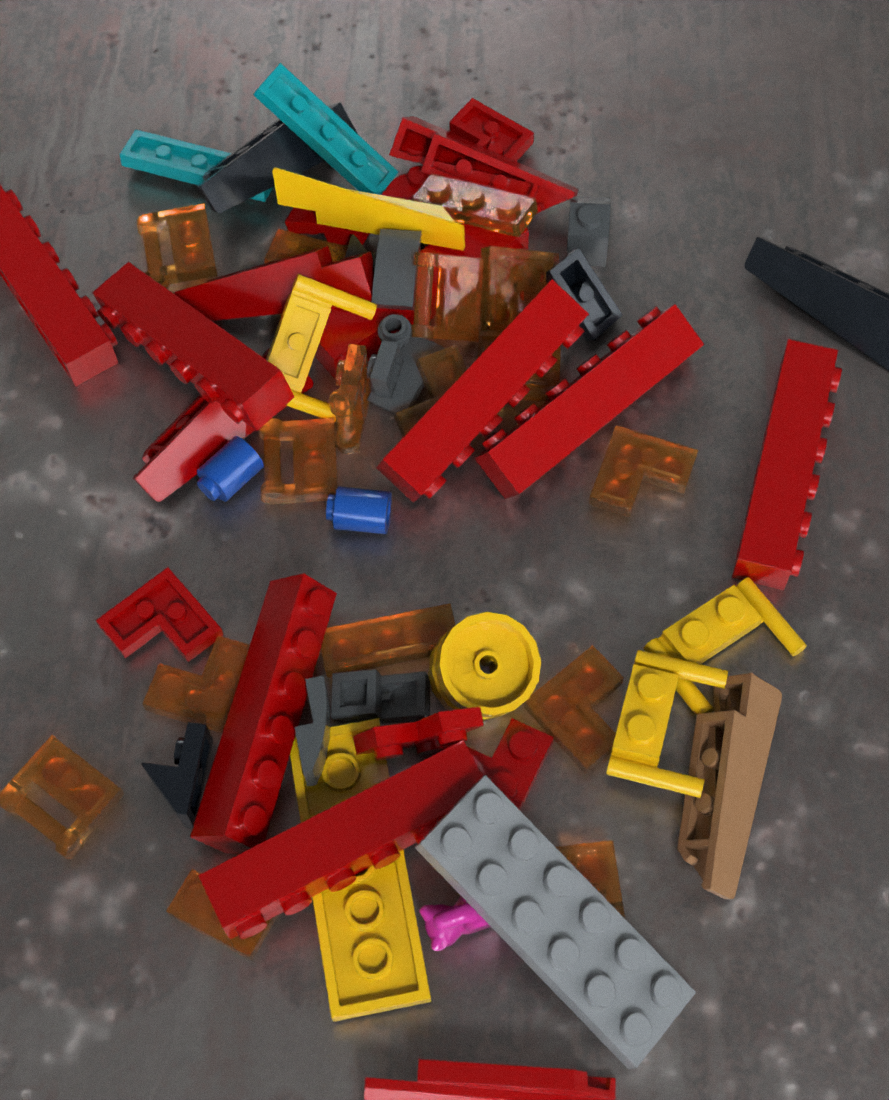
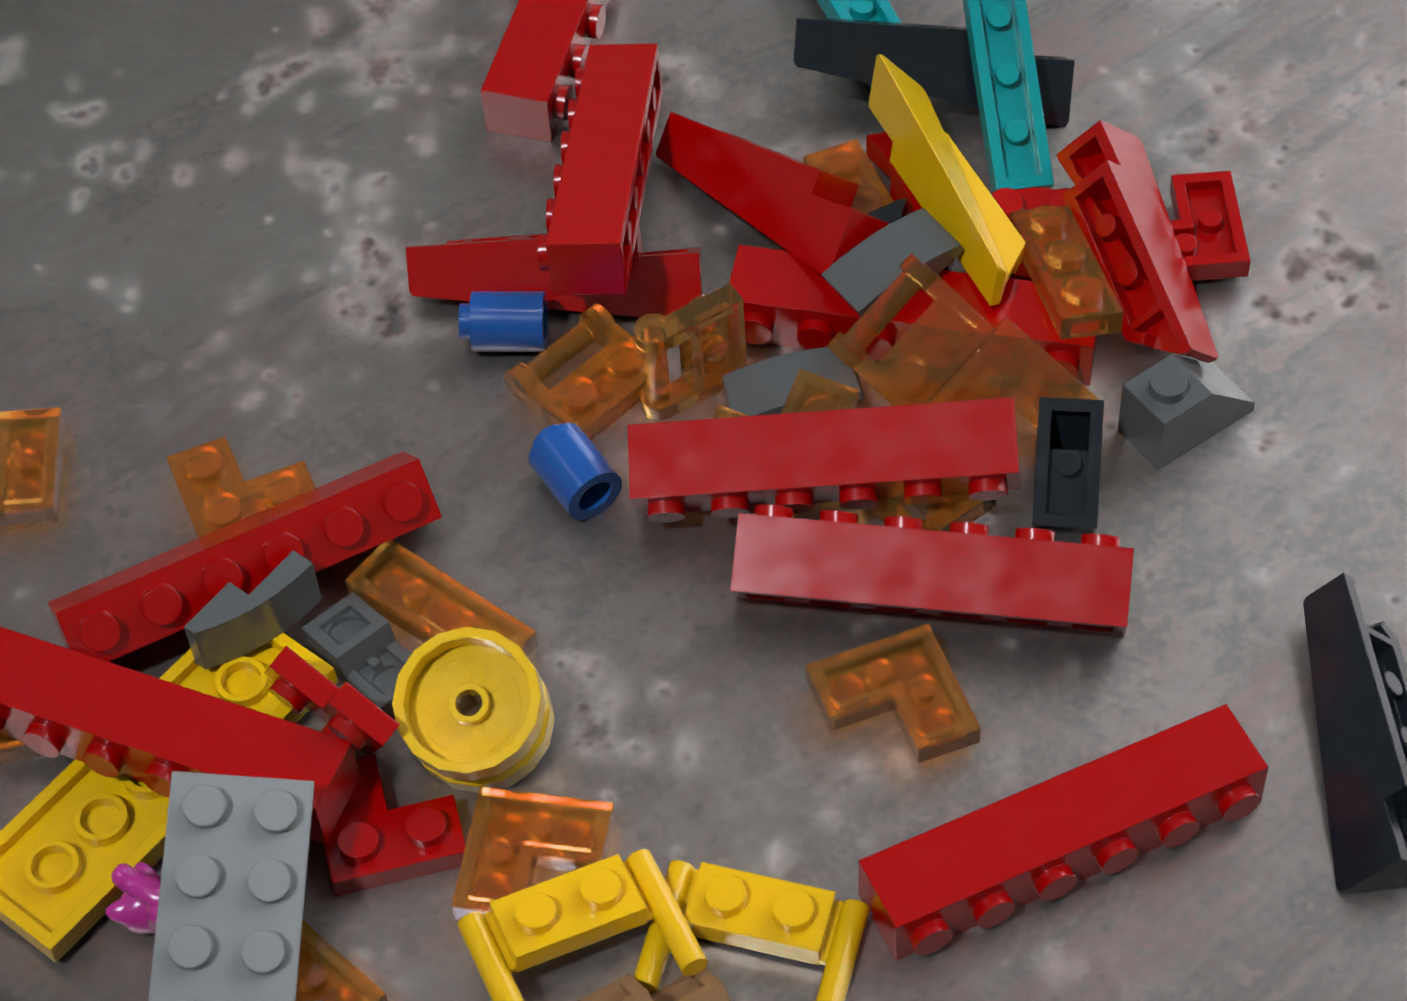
camera: 50 degrees right, 10 degrees down
red plate [95,567,224,662] -> none
clear orange plate [136,203,218,289] -> none
black slope [141,722,213,828] -> none
yellow plate [266,274,377,423] -> none
dark grey plate [367,314,412,399] -> none

